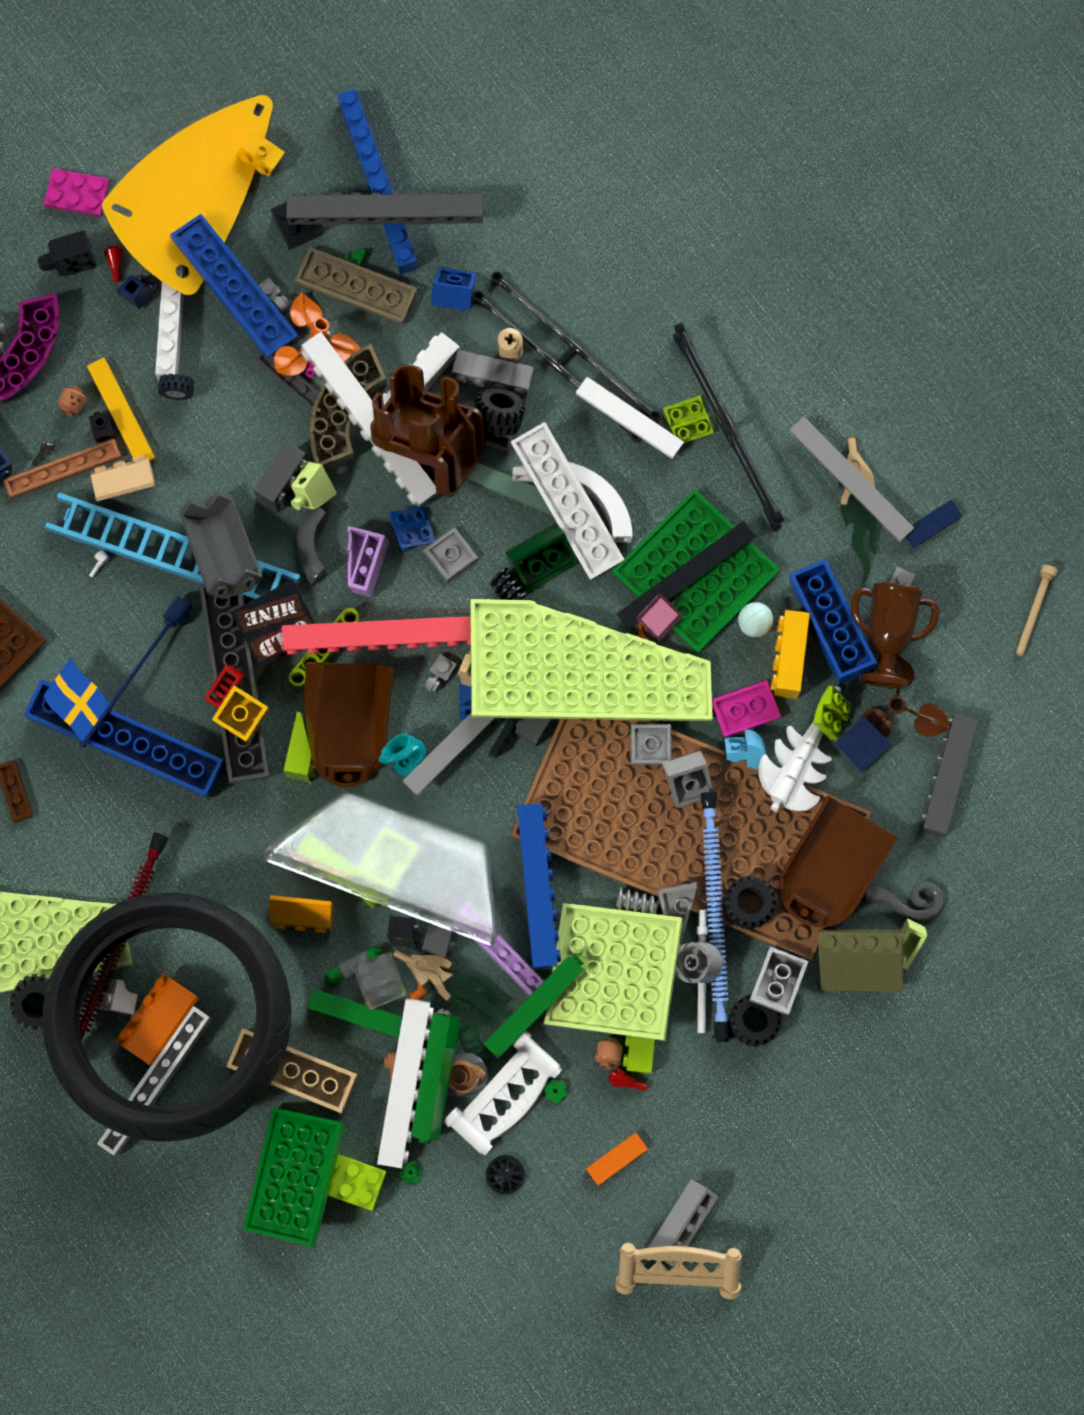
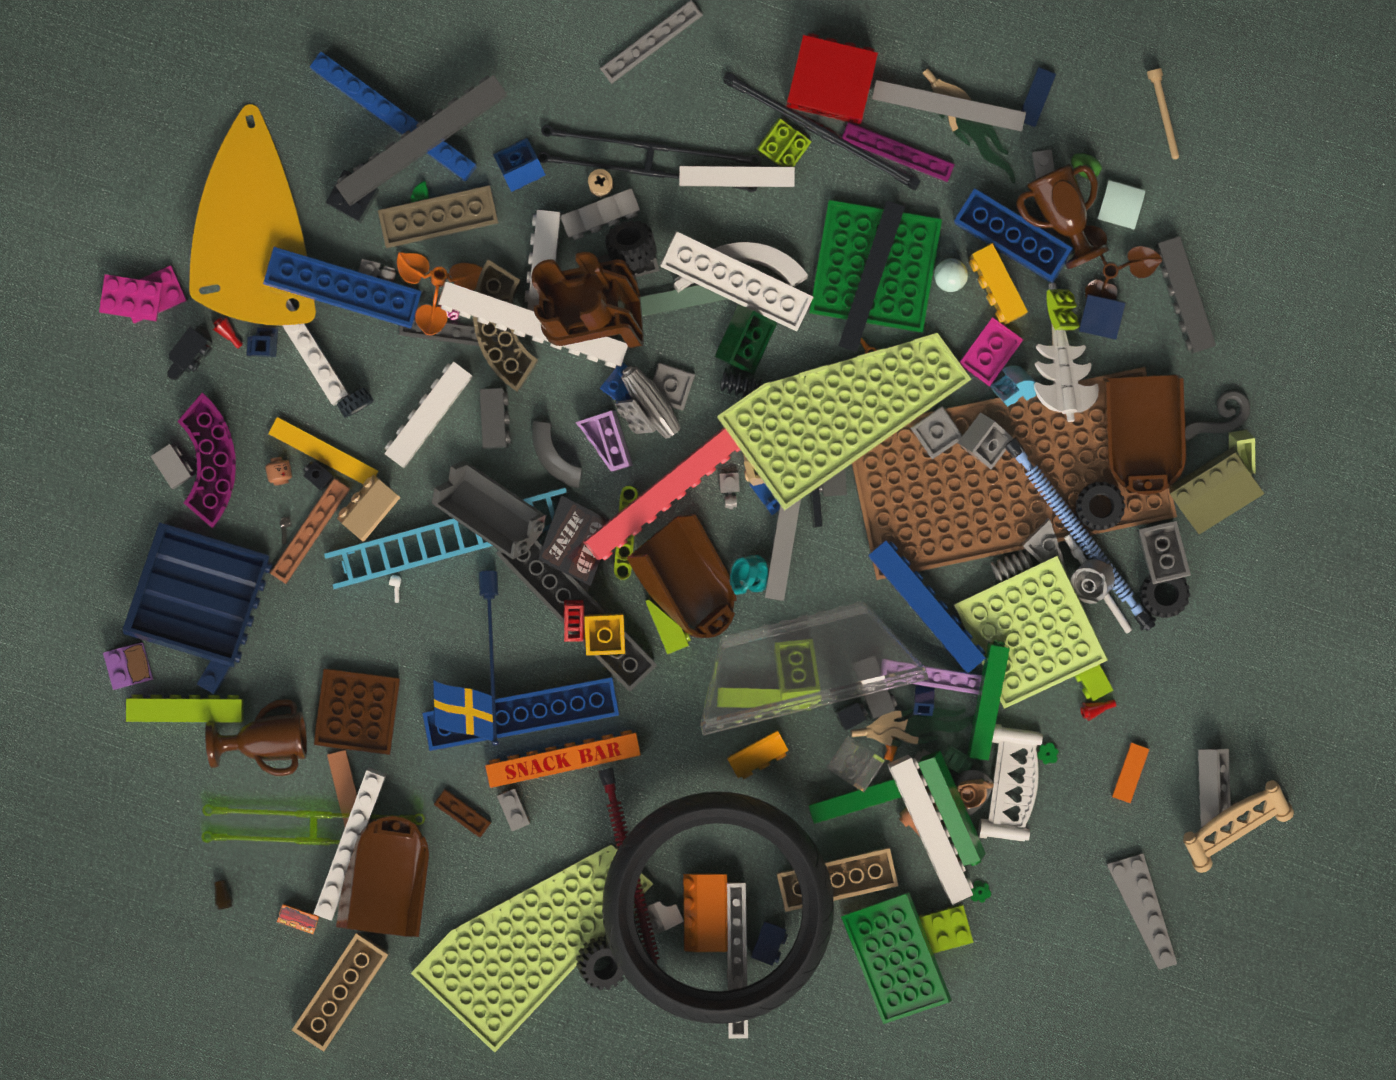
camera: 35 degrees left, 10 degrees up
yellow brick [237,130,285,177] -> none
yellowish green torso [291,462,337,510] -> none
piece [324,948,382,984] -> none
black wheel [486,1155,525,1194] -> none
nougat head [594,1037,623,1070] -> none
clear pink piece [636,593,683,641] -> none
none -> dark pink plate [99,274,163,322]
none -> white brick [384,362,473,468]
none -> orange brick [485,730,641,788]
none -> light grey brick [497,788,531,831]
none -> light grey tile [600,0,703,84]
none -> light grey plate [615,366,681,439]
none -> dark blue brick [751,920,788,966]
none -> red brick [786,33,878,125]
none -> magenta tile [842,122,955,182]
none -> dark blue brick [913,685,935,716]
none -> bright green animal [1071,153,1102,179]
none -> light aqua slope [1098,180,1146,229]
none -> light grey wing [1106,853,1177,969]

